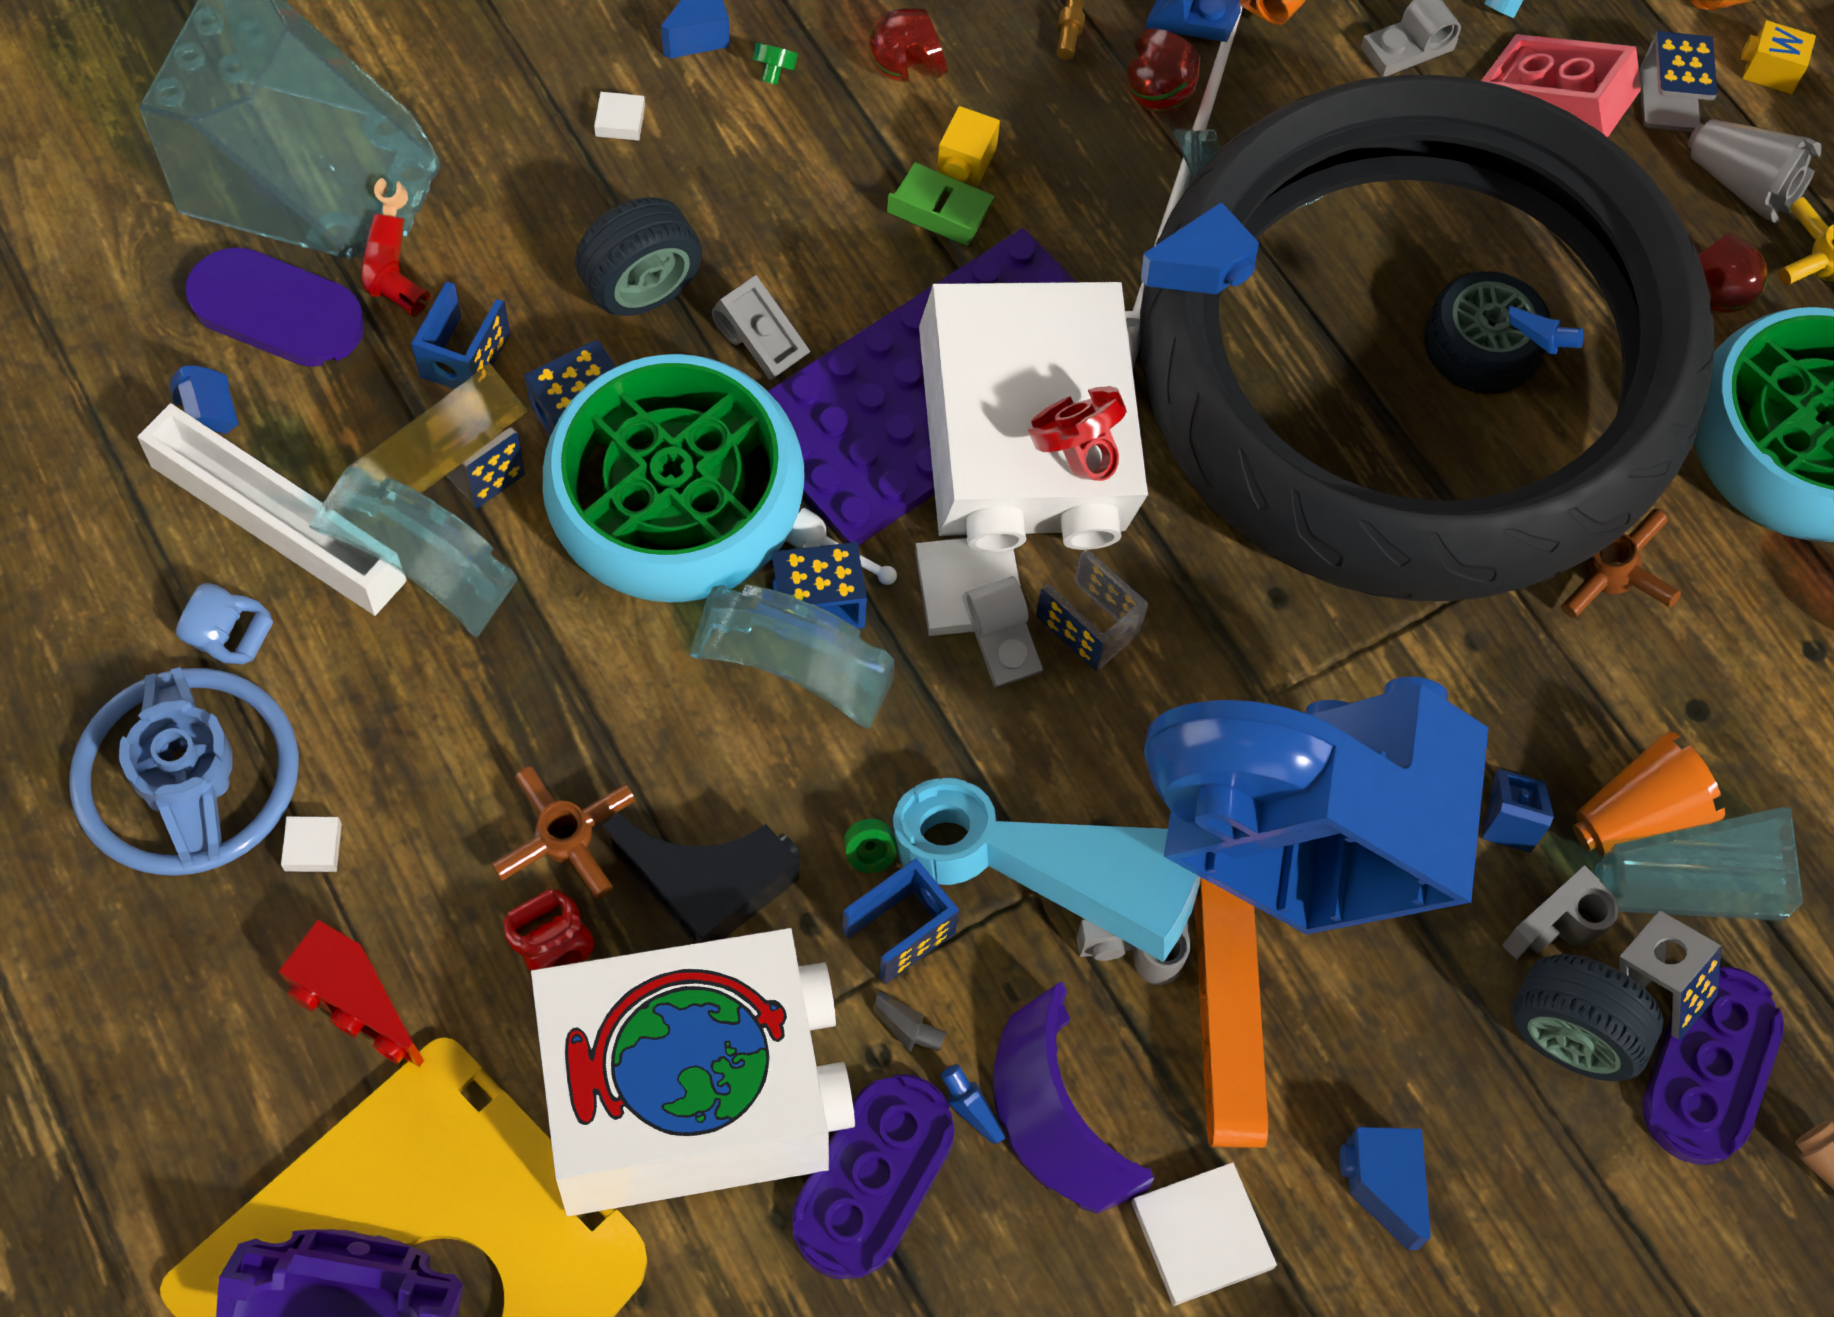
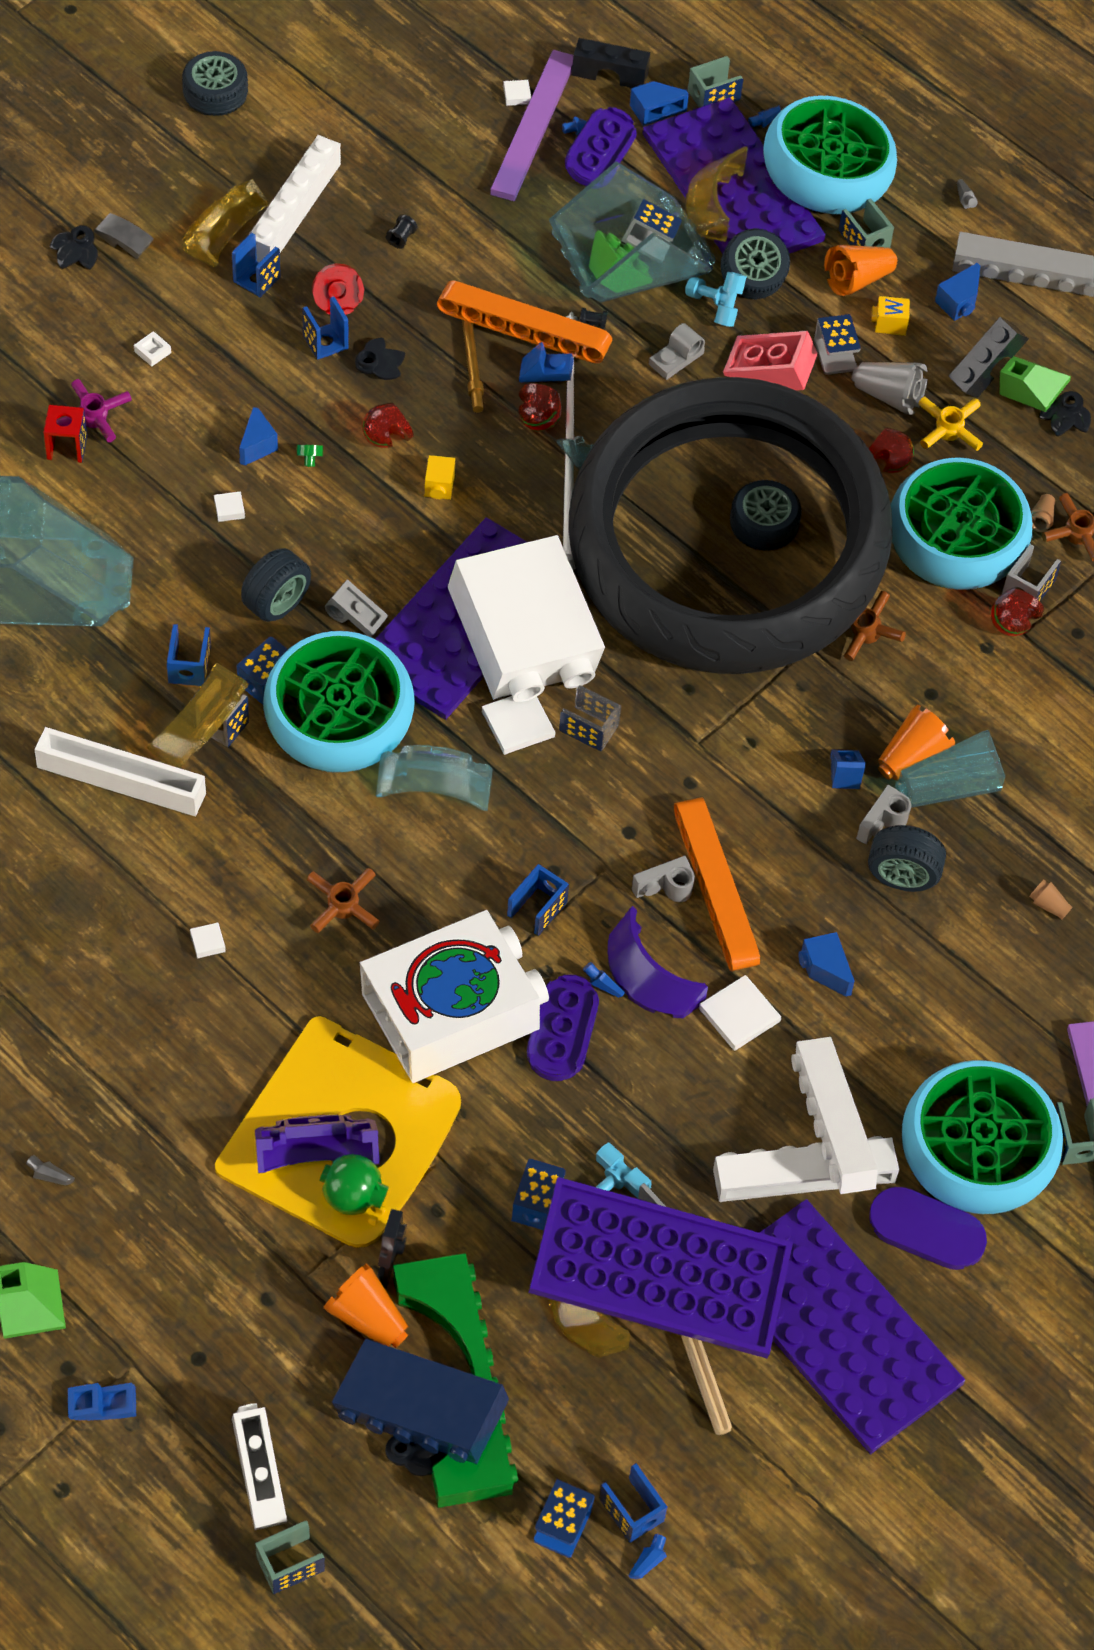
camera: 15 degrees left, 5 degrees down
medium blue piece [69,667,299,876] -> none
blue tile [169,365,239,434] -> none
medium blue piece [176,583,273,665] -> none
dark purple tile [186,248,364,367] -> none
red slope [279,920,424,1068] -> none
clear light blue windscreen [308,466,518,637] -> none
red arm [361,178,430,317] -> none
red piece [503,889,595,972] -> none
black arch [603,813,801,944] -> none
dark blue piece [772,542,867,638] -> none
white hinge [785,508,897,585] -> none
green tile [844,819,897,873] -> none
flat silver bar [874,991,946,1051] -> none
bright green piece [887,162,995,247] -> none
medium azure piece [893,778,1201,962] -> none
light grey plate [962,576,1043,688] -> none
red tile [1028,386,1127,481] -> none
blue slope [1141,202,1259,294] -> none
blue piece [1144,677,1489,935] -> none
blue bar [1509,306,1584,354] -> none
light grey piece [1619,910,1721,1040] -> none
dark purple tile [1643,966,1784,1164] -> none

